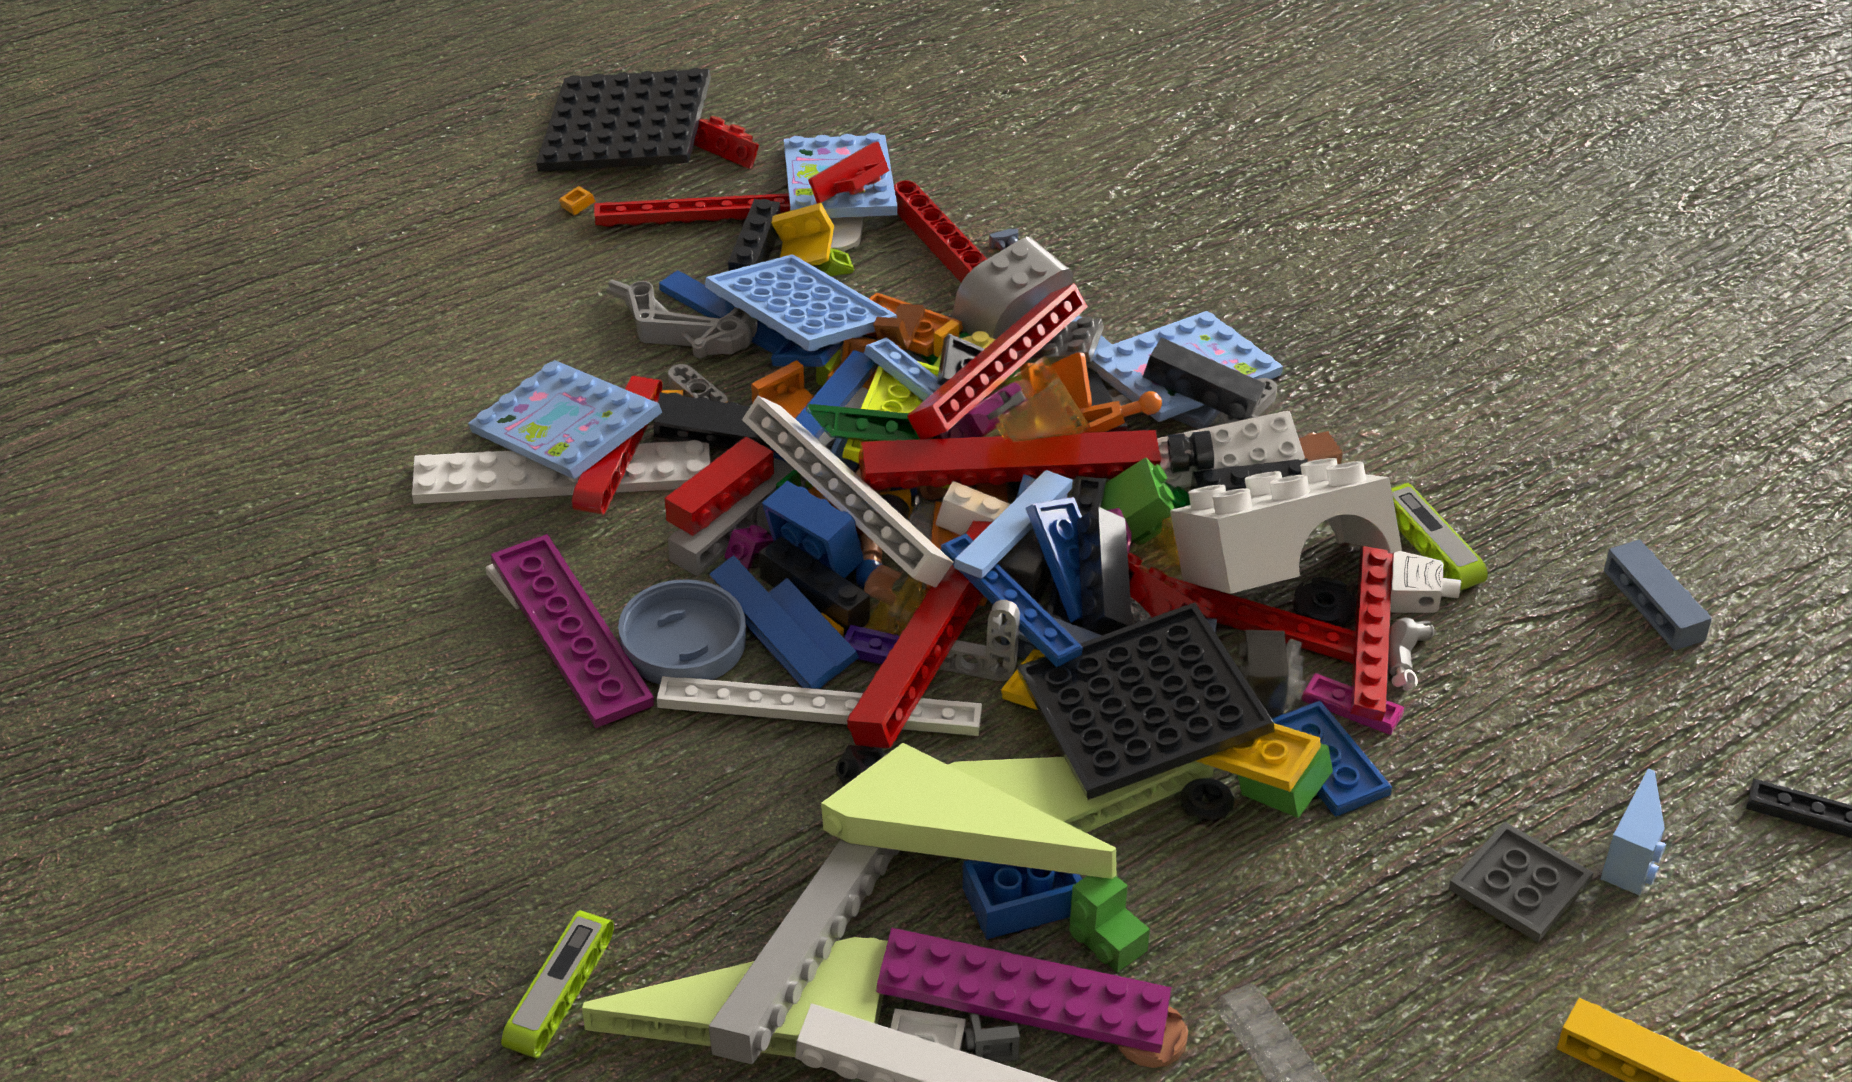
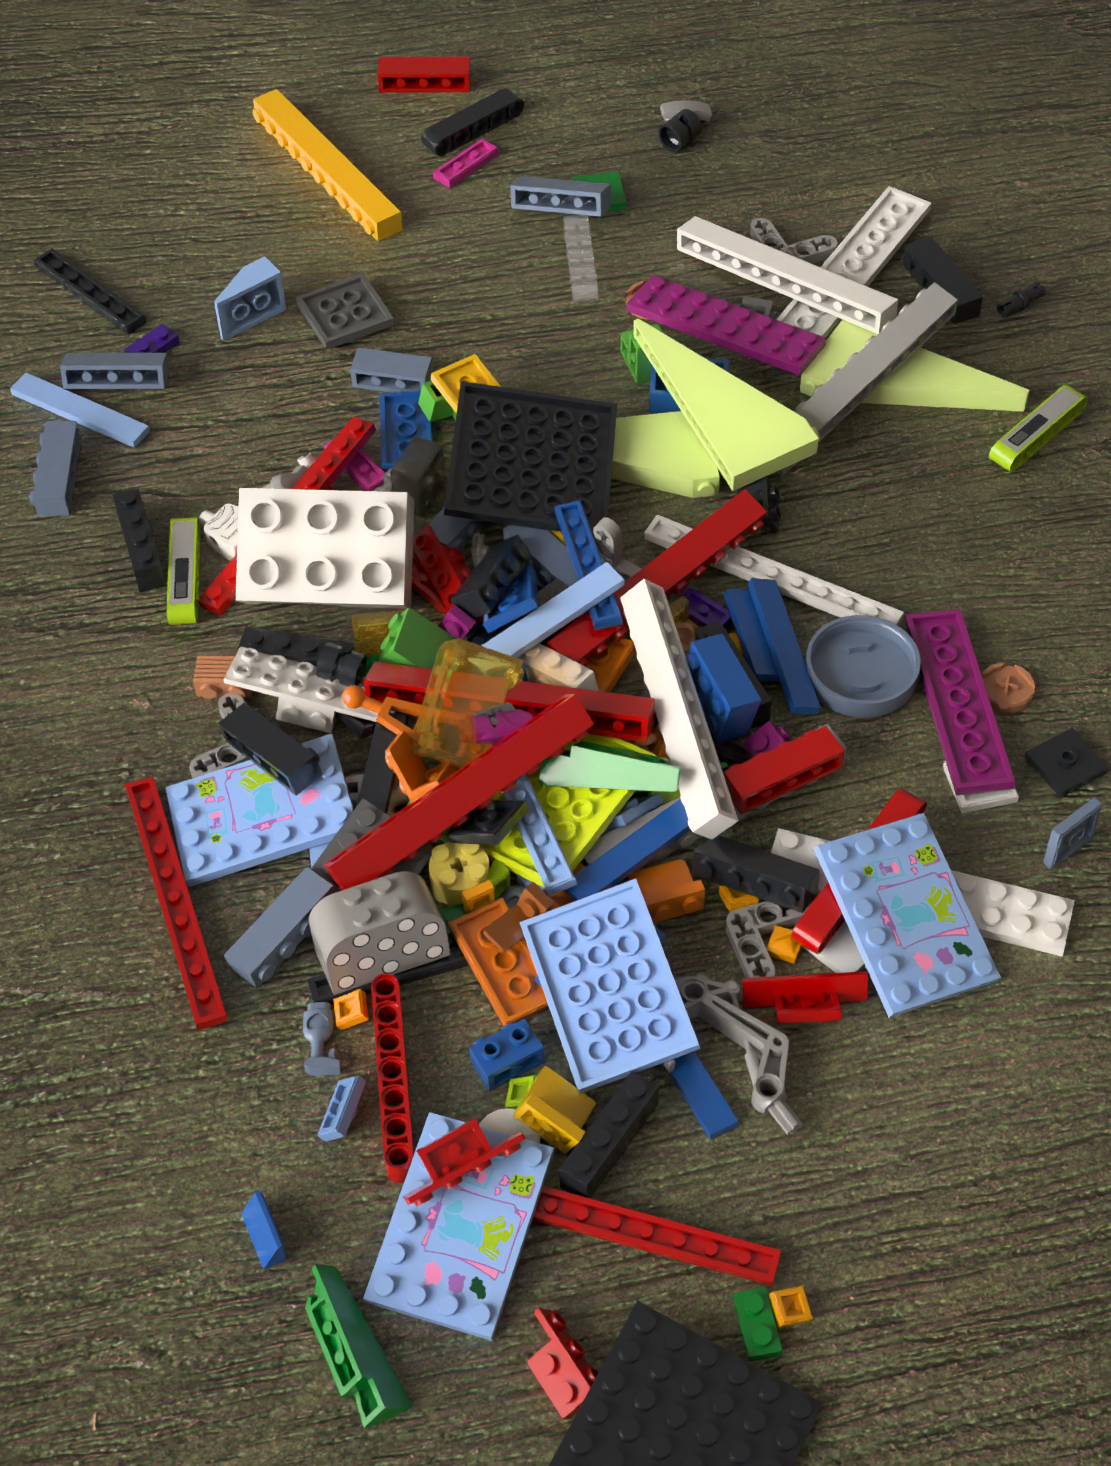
camera: 155 degrees left, 10 degrees up
none -> light blue tile [10,373,150,448]
none -> sand blue brick [60,353,169,389]
none -> black brick [112,488,166,593]
none -> dark purple plate [124,324,180,353]
none -> red plate [125,776,228,1031]
none -> sand blue brick [224,867,336,988]
none -> slope [242,1190,287,1269]
none -> green wedge [305,1264,413,1428]
none -> medium blue plate [318,1075,367,1142]
none -> sand blue brick [350,348,433,393]
none -> blue brick [469,1019,544,1092]
none -> green plate [732,1287,783,1362]
none -> red bracket [742,971,868,1025]
none -> nougat tile [981,663,1035,713]
none -> black plate [1025,728,1109,798]
none -> sand blue tile [1043,797,1102,869]

